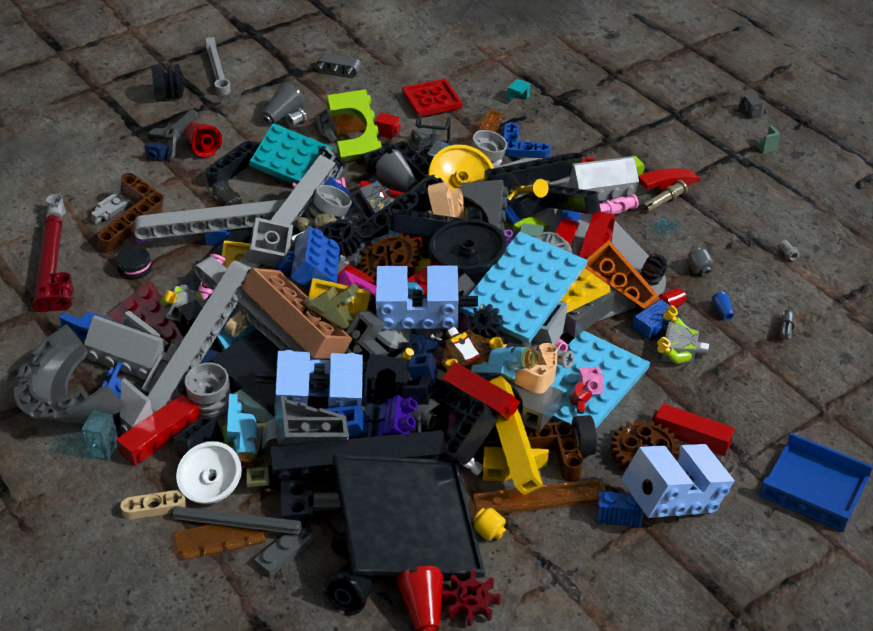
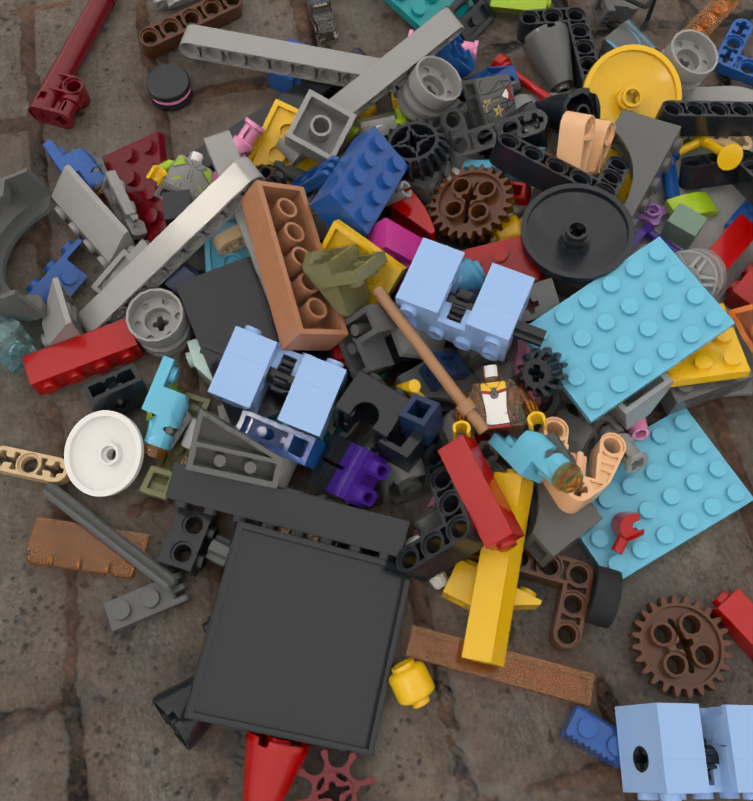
camera: 25 degrees right, 25 degrees up
dark tan piece [295,213,336,231] -> none
bright pink bracket [579,367,603,394] -> none
none -> medium nougat bar [372,285,489,435]

